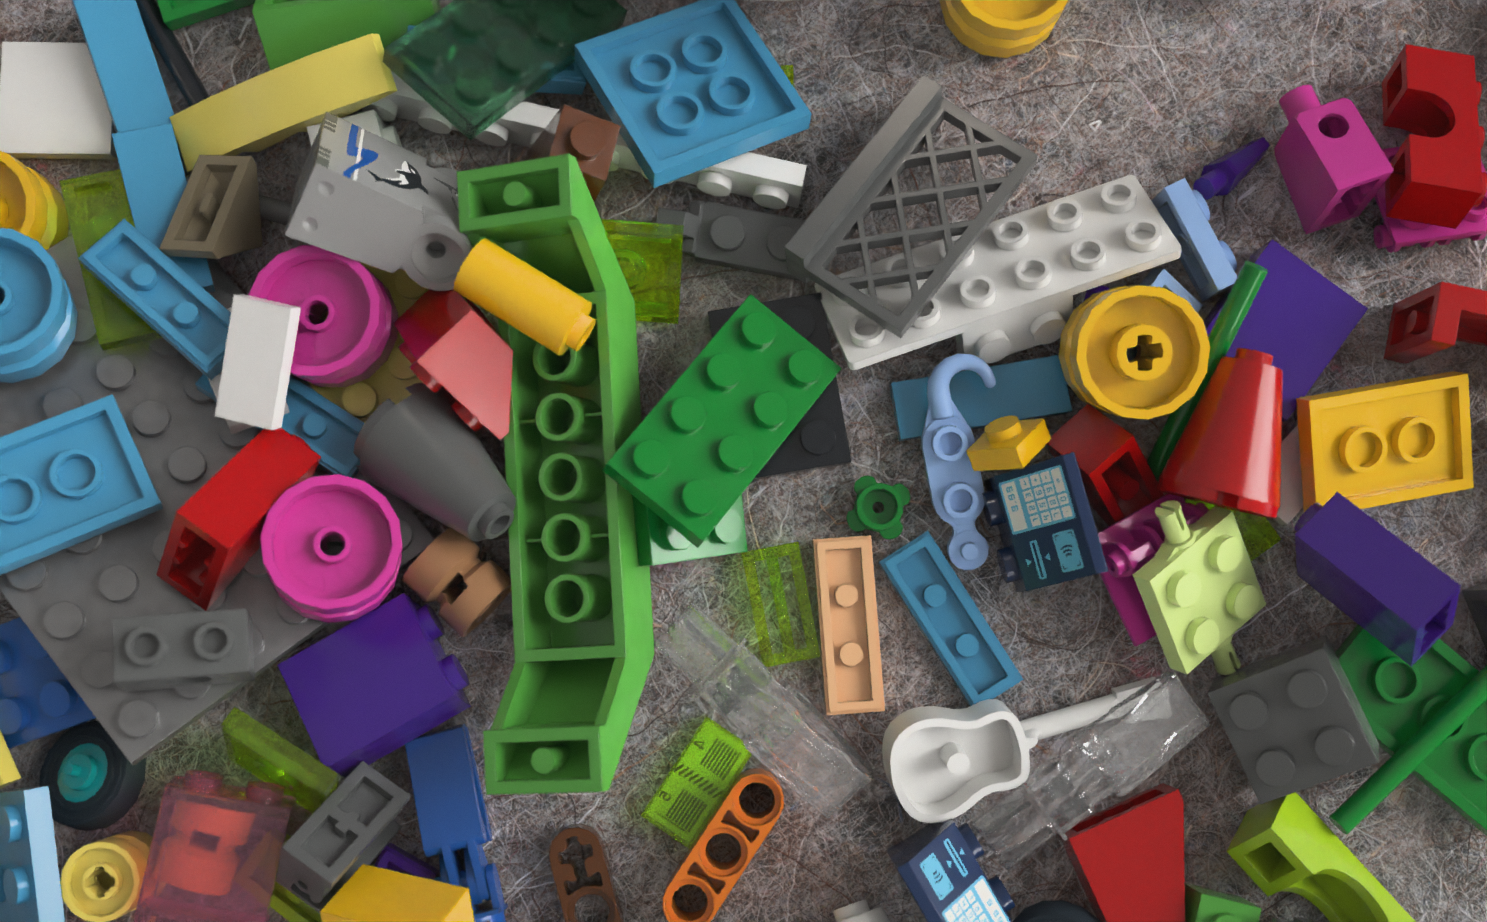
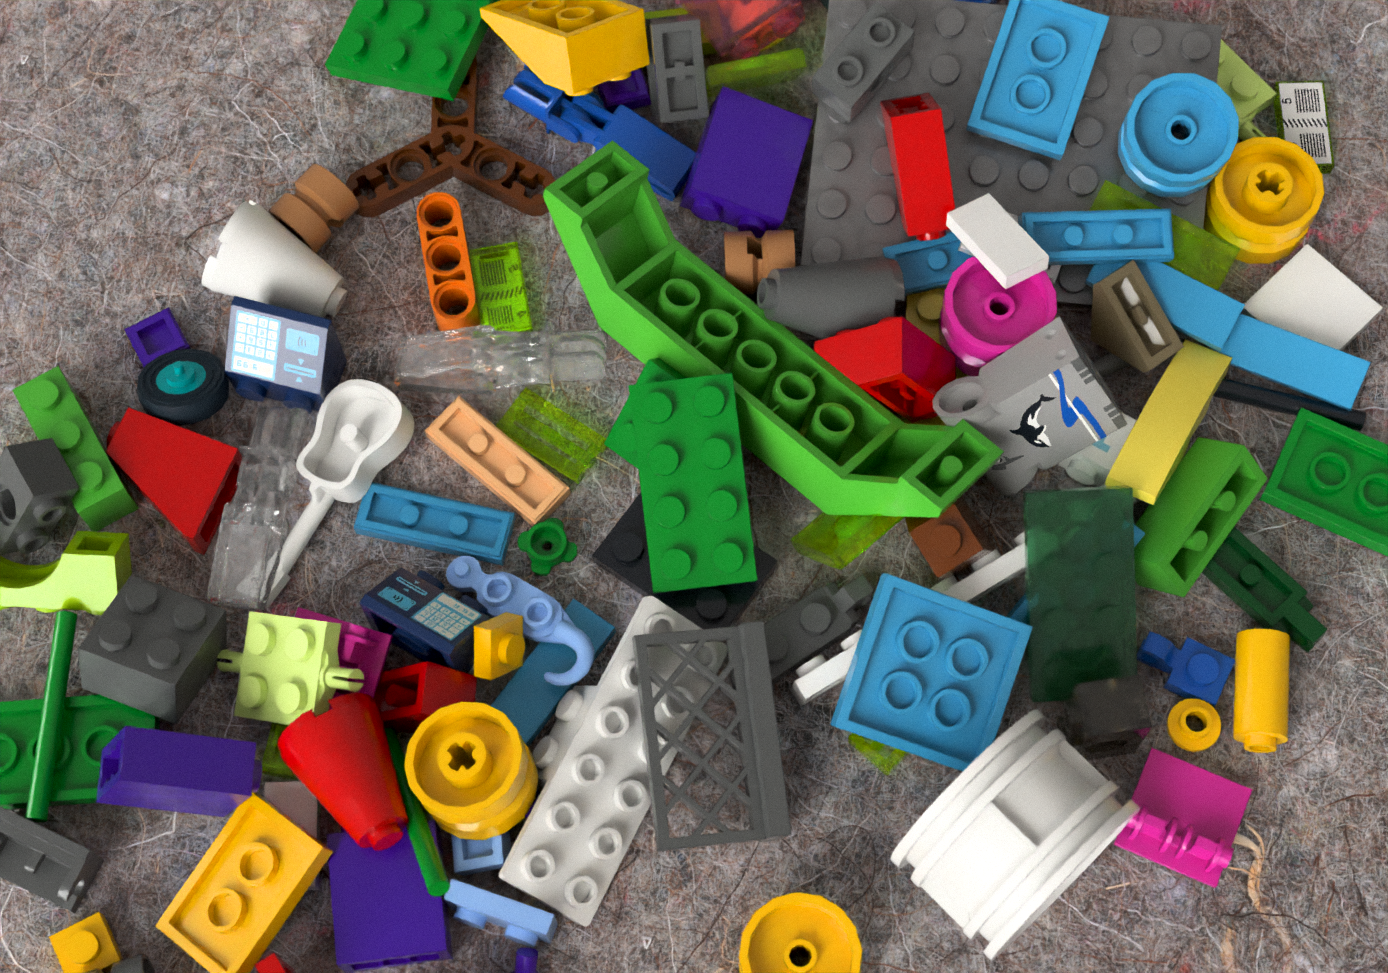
camera: 140 degrees right, 15 degrees down
dark pink wheel [260,474,402,623] -> none
yellow brick [453,238,596,356] -> none

